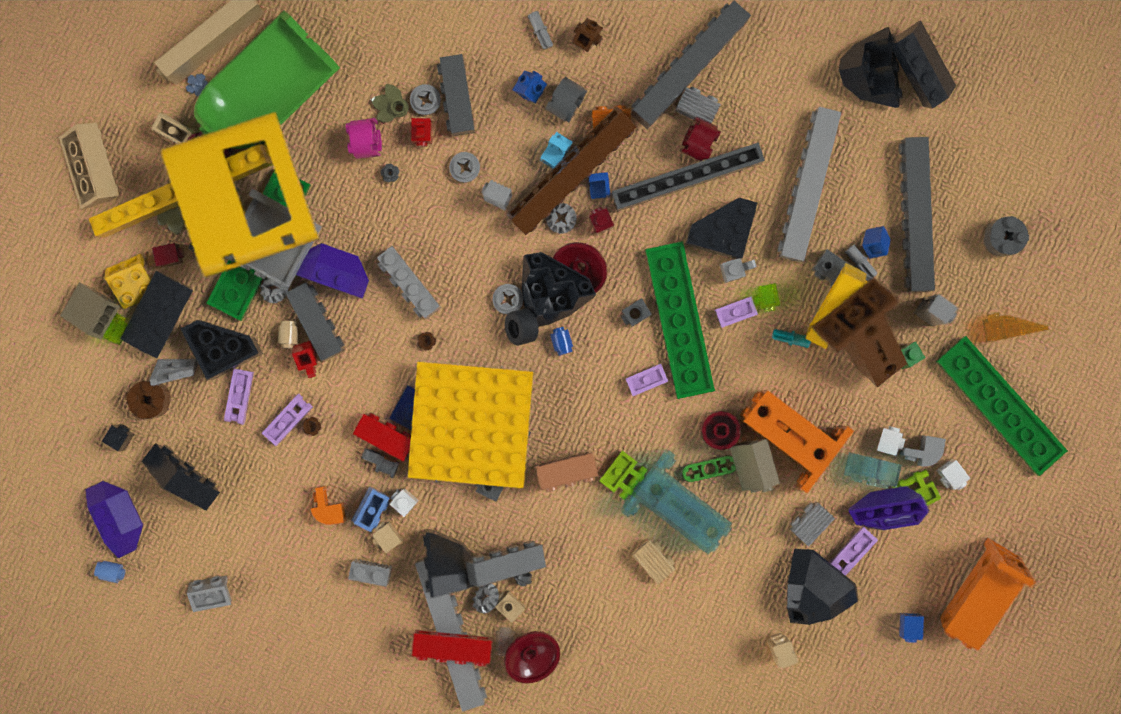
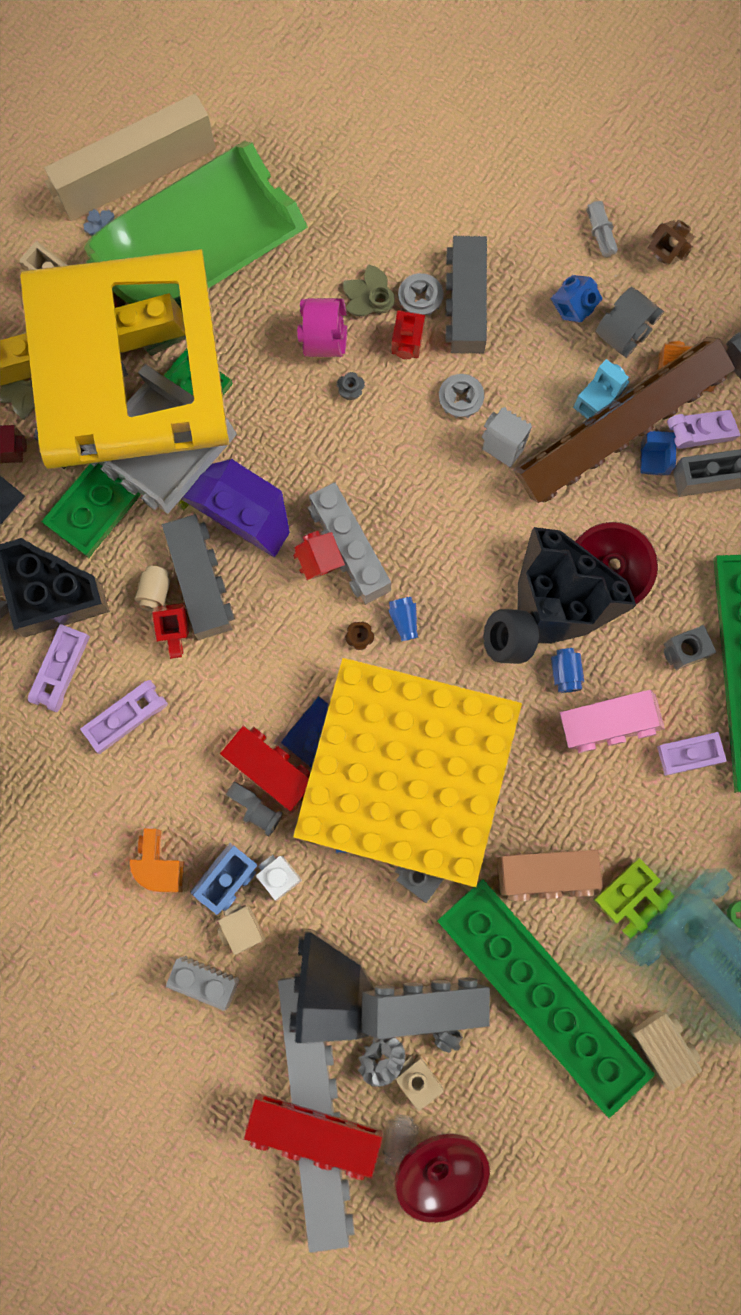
camera: 15 degrees right, 10 degrees down
light grey gear [260,277,288,303] -> none
reddish brown plate [303,417,321,436] -> none
light grey gear [493,284,523,314] -> none
light grey gear [546,203,577,234] -> none
dark red brick [589,207,615,235] -> none
none -> brick [293,531,345,581]
none -> blue cone [388,597,419,642]
none -> green plate [436,879,656,1119]
none -> bright pink wedge [560,690,665,753]
none -> lavender plate [667,410,741,449]

